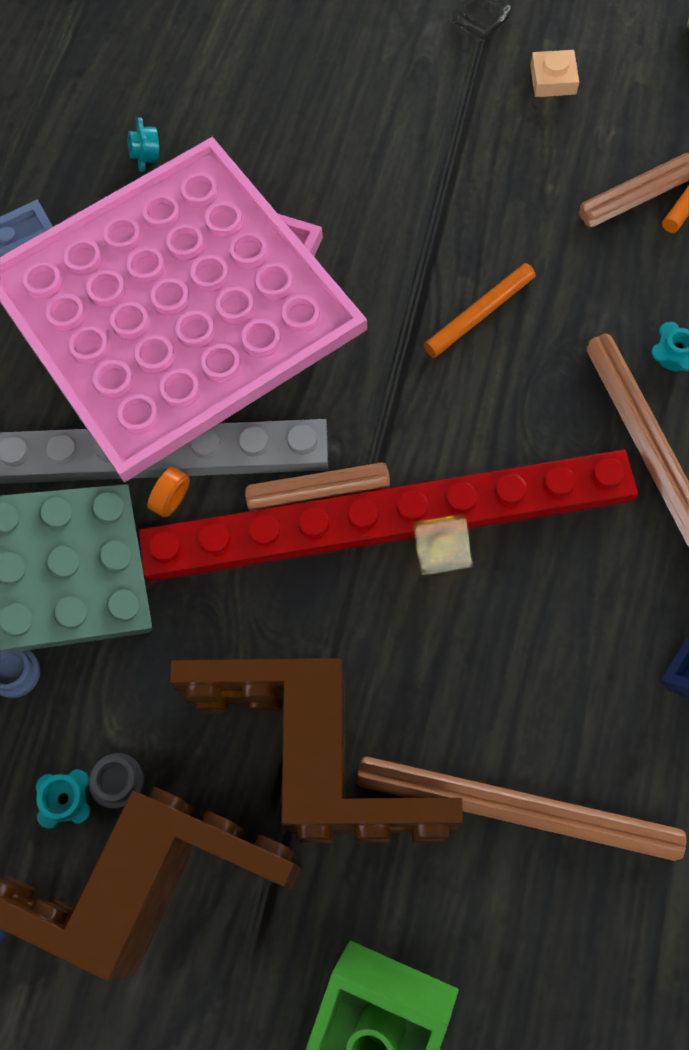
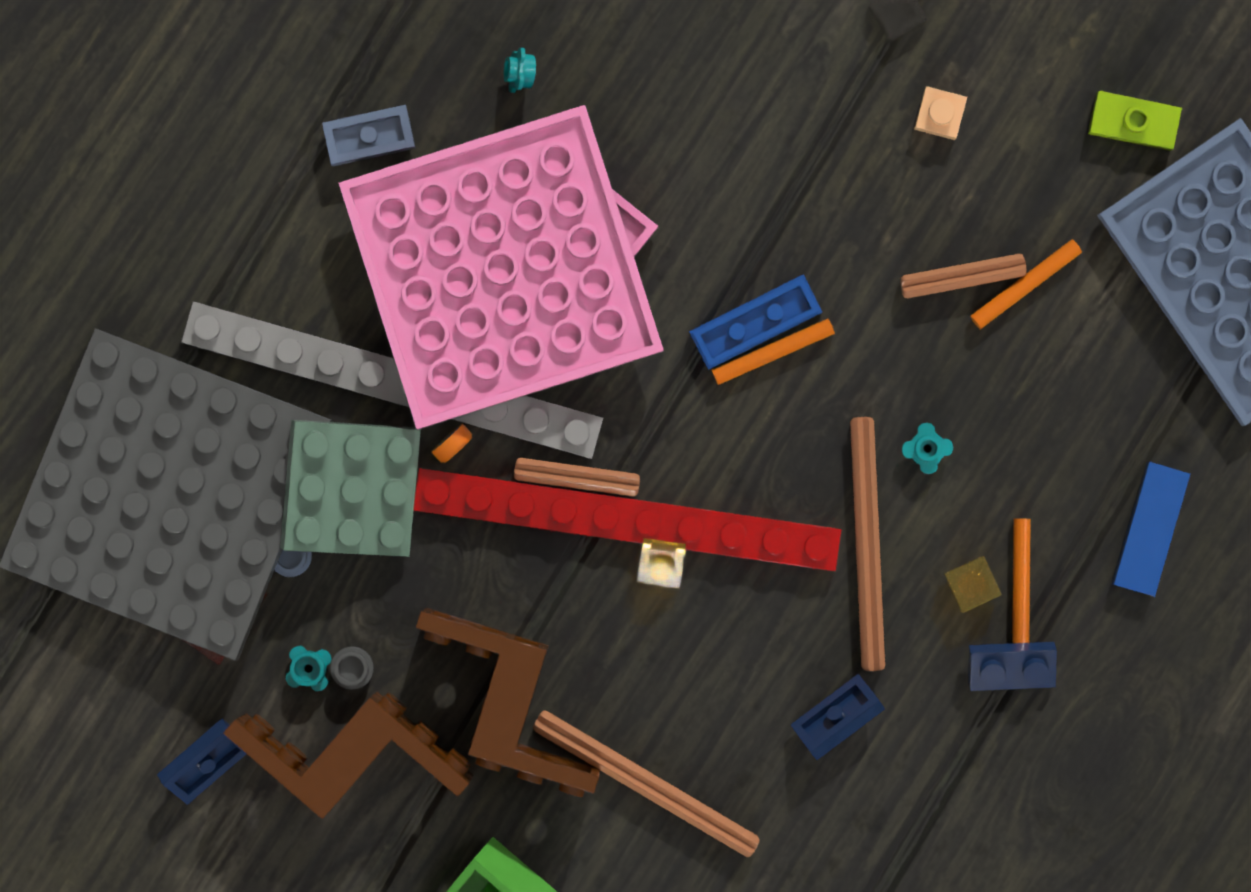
camera: 10 degrees right, 20 degrees up
none -> blue tile [689,274,822,370]

